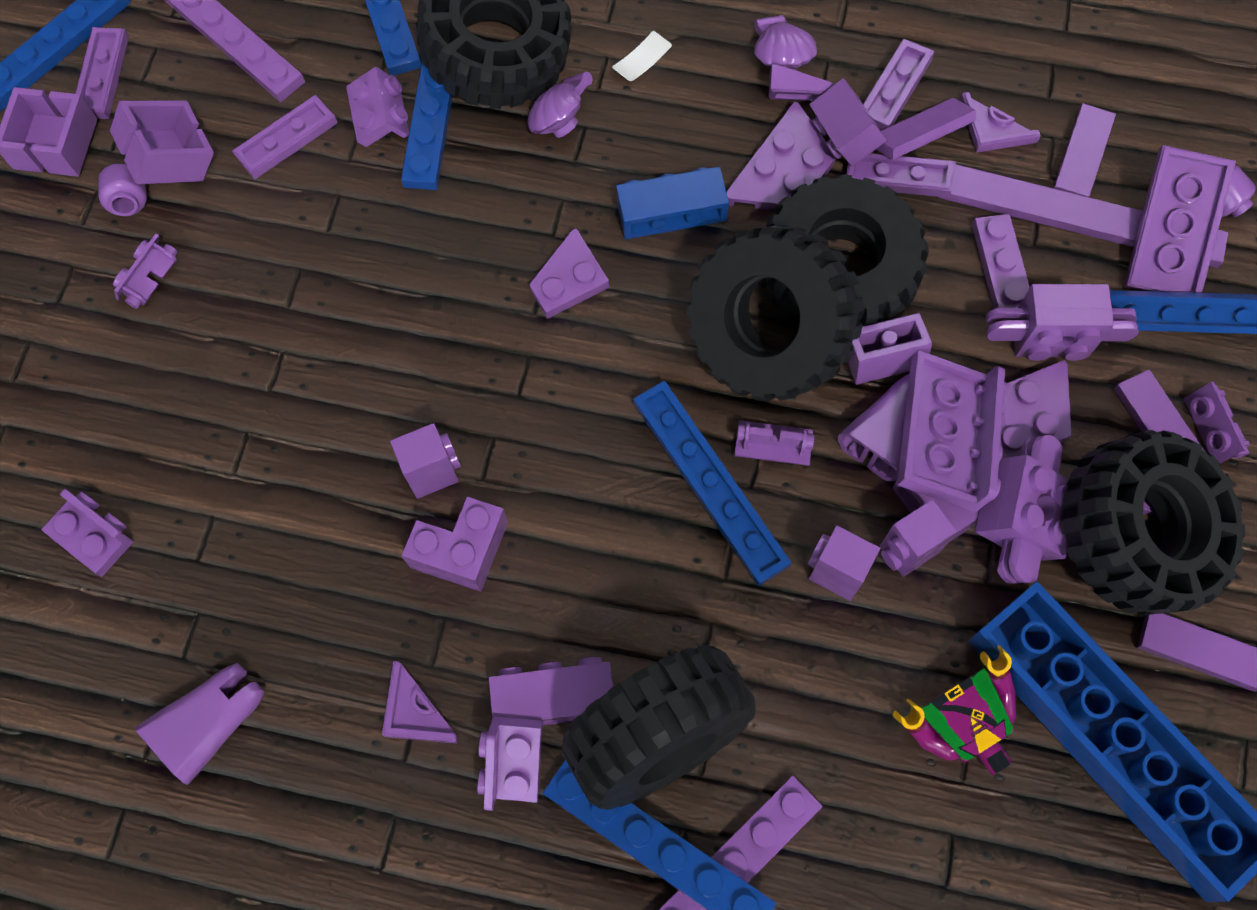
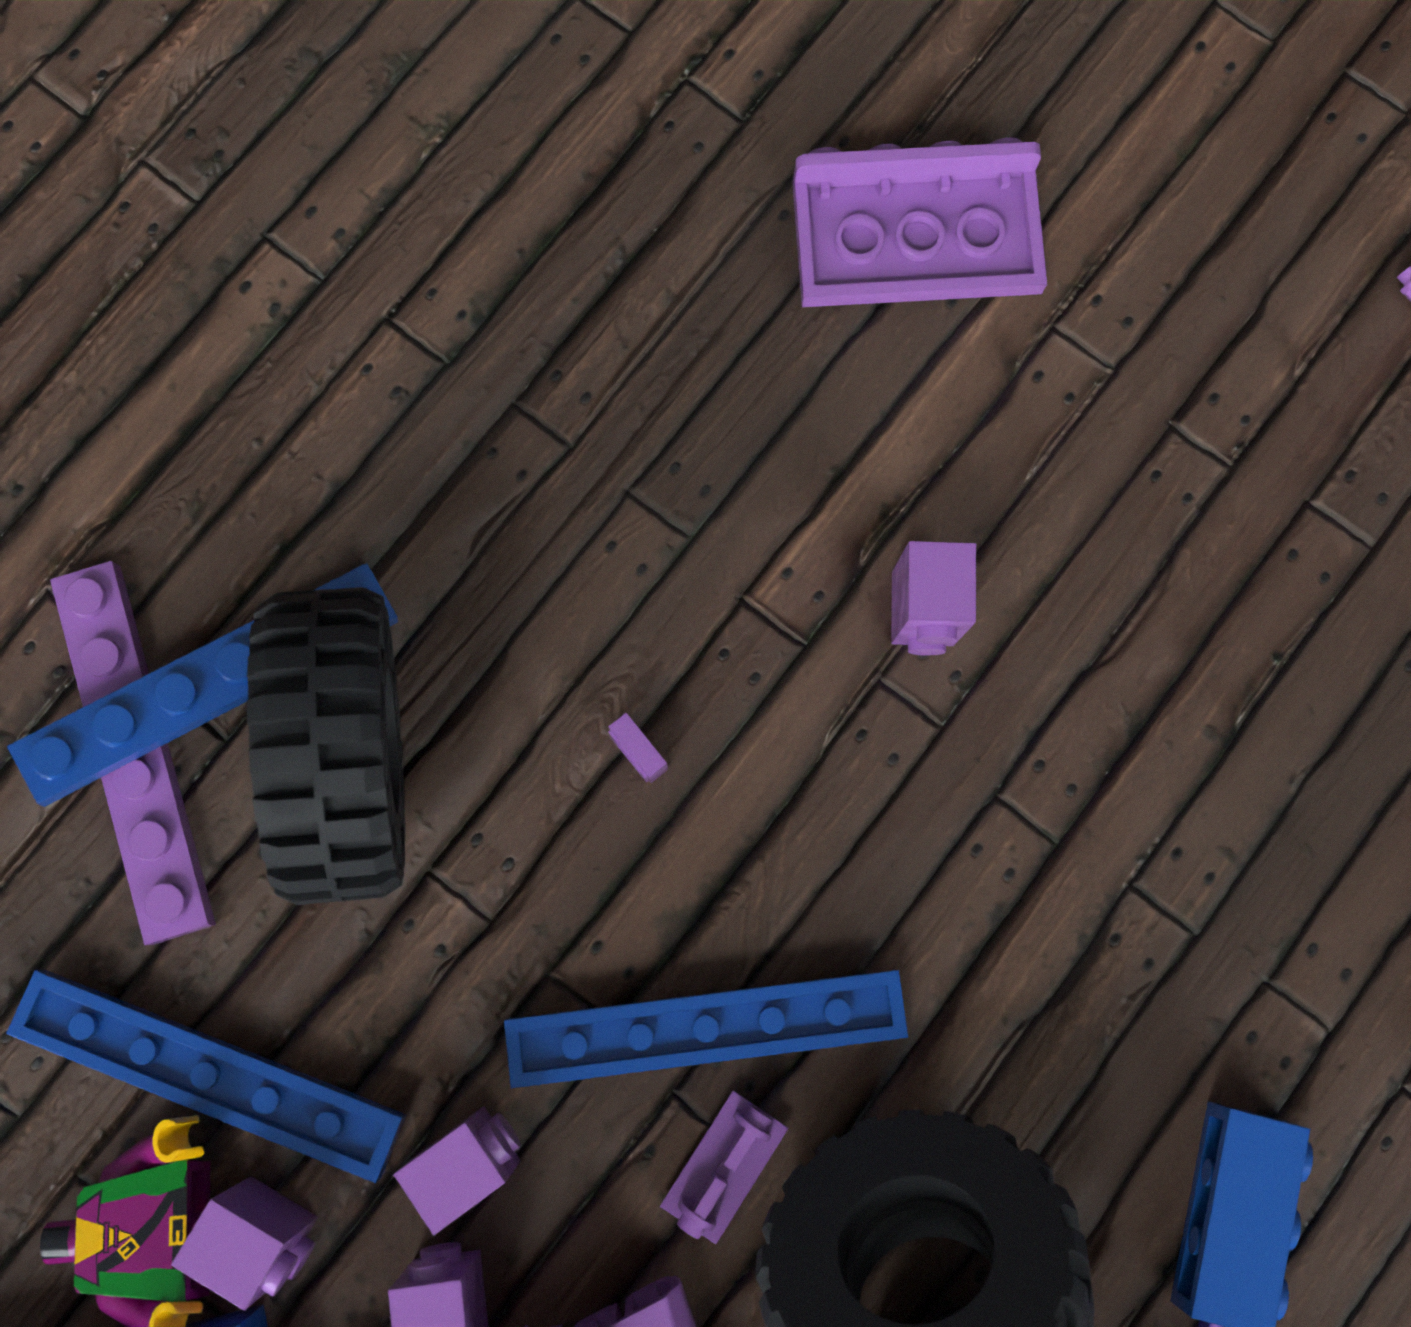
camera: 110 degrees right, 10 degrees up
medium lavender bracket [41,489,134,577] -> none
medium lavender piece [135,663,265,785] -> none
medium lavender tile [382,661,459,744] -> none
medium lavender brick [402,497,508,592] -> none
medium lavender bracket [478,716,543,811] -> none
medium lavender brick [489,657,613,726] -> none
medium lavender wing [529,228,609,319] -> none
none -> blue plate [6,970,407,1183]
none -> medium lavender brick [171,1176,318,1311]
none -> medium lavender tile [608,713,668,783]
none -> medium lavender bracket [792,138,1047,307]

